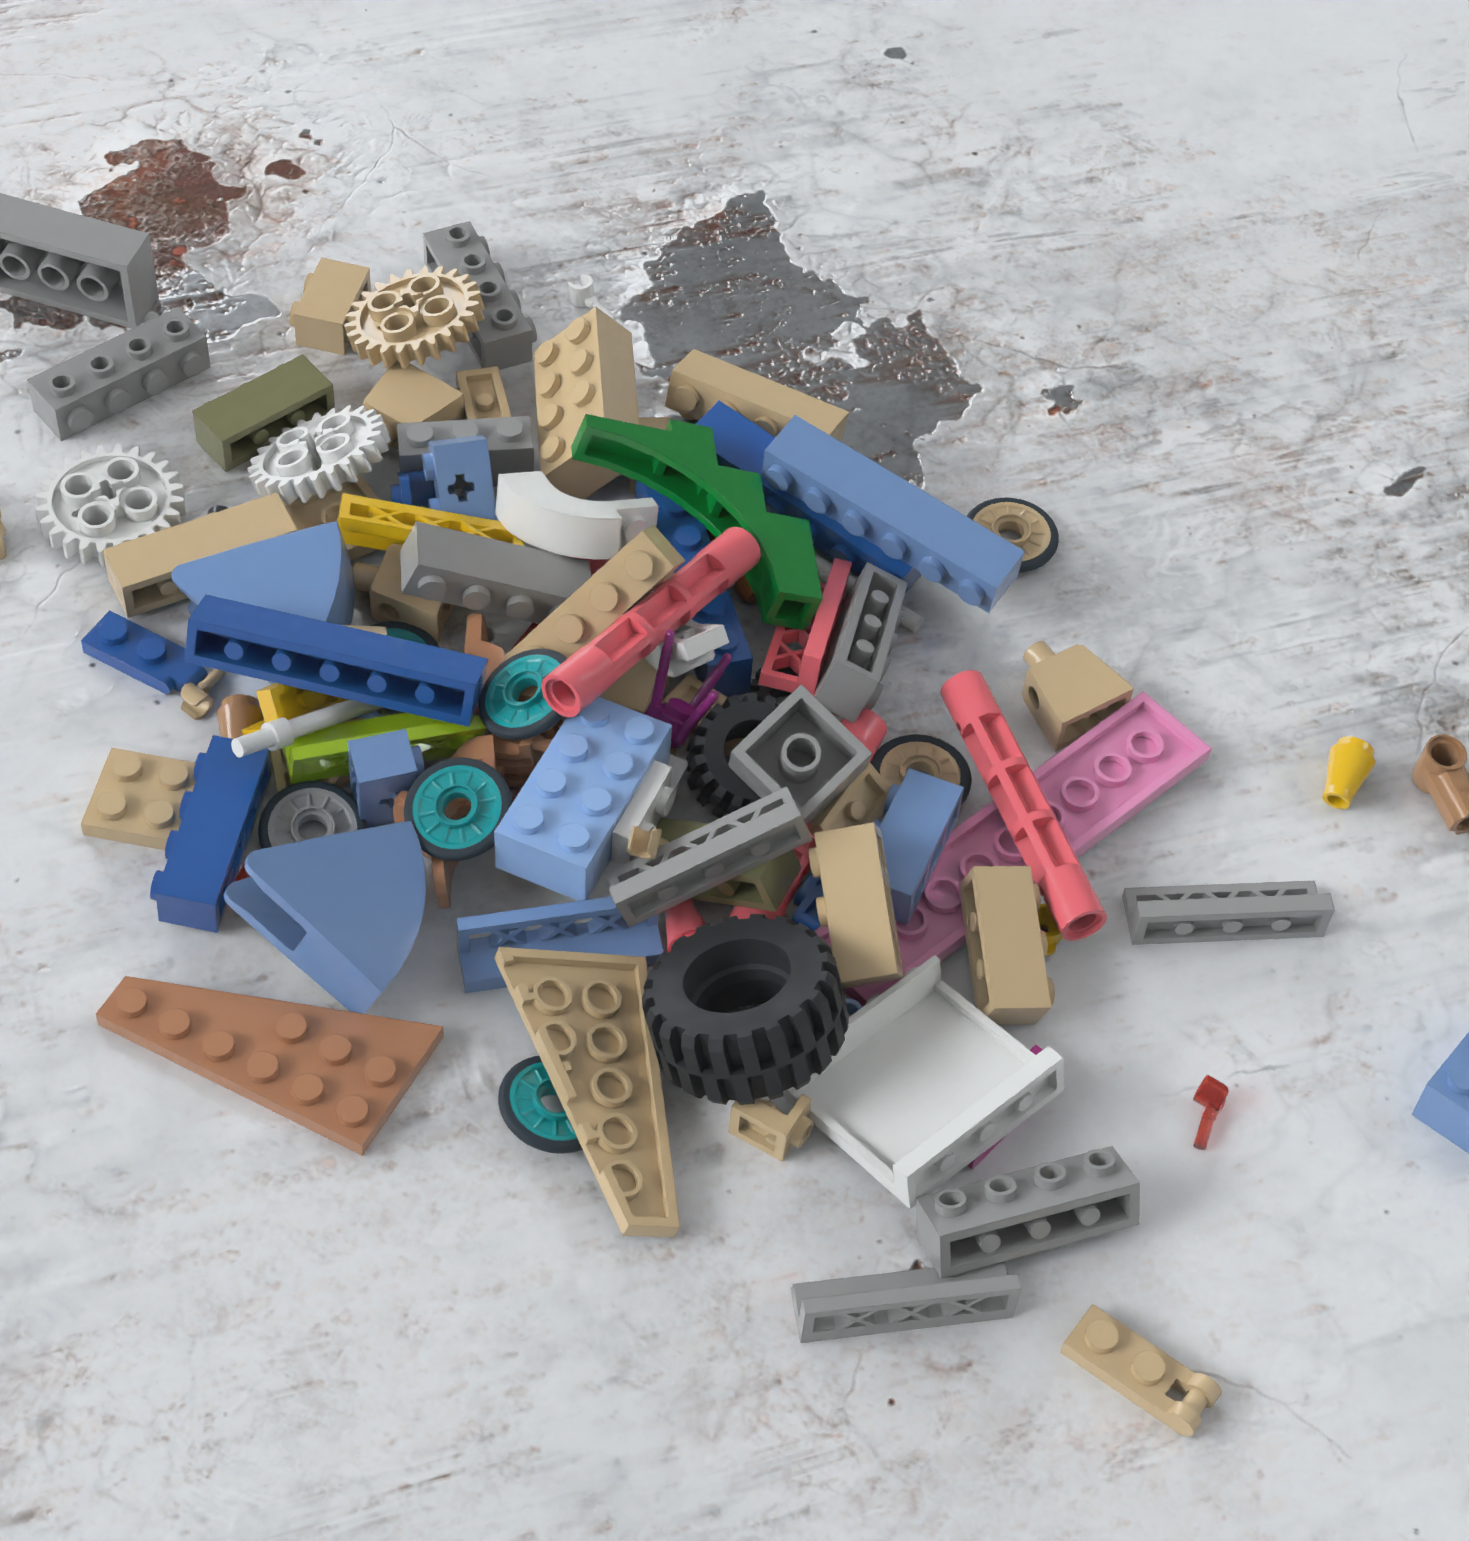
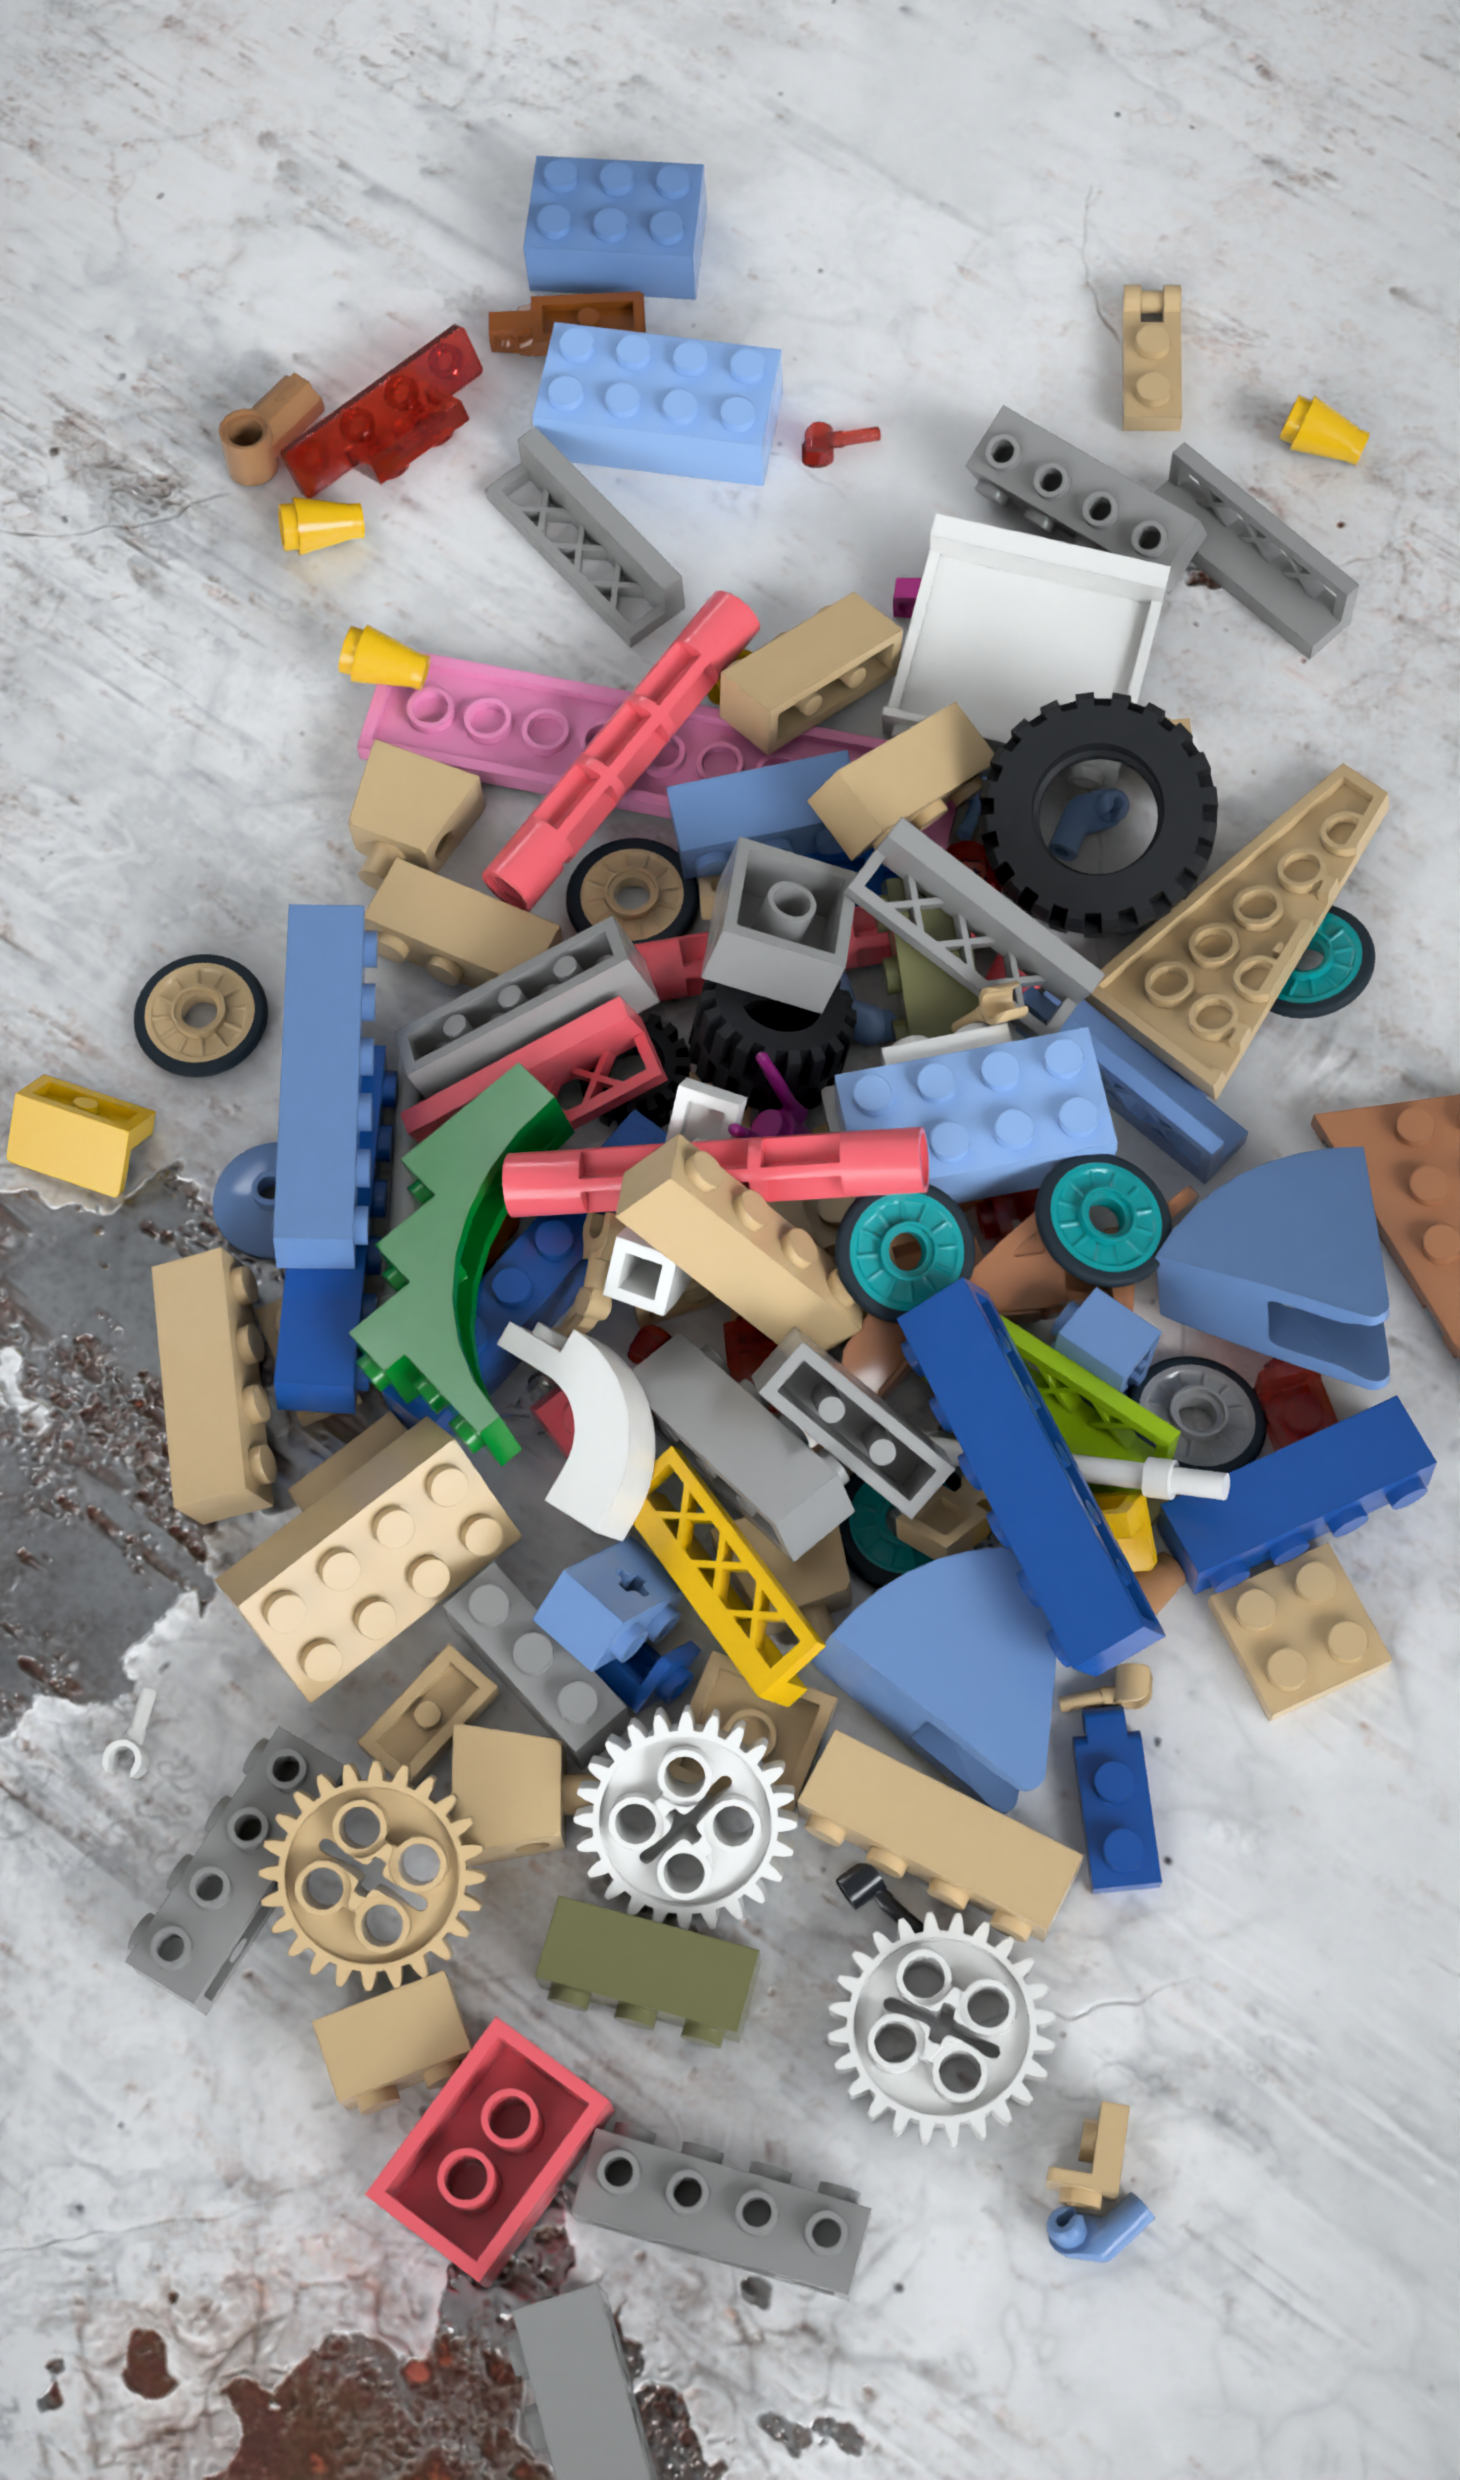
camera: 115 degrees left, 15 degrees up
none -> yellow panel [6,1074,156,1197]
none -> clear red bracket [280,324,483,499]
none -> yellow cone [338,624,431,691]
none -> tan brick [365,858,563,989]
none -> coral brick [365,2016,615,2289]
none -> dark orange hinge [488,291,646,357]
none -> light blue brick [532,322,783,486]
none -> light grey brick [752,1326,955,1520]
none -> yellow cone [1279,395,1370,466]

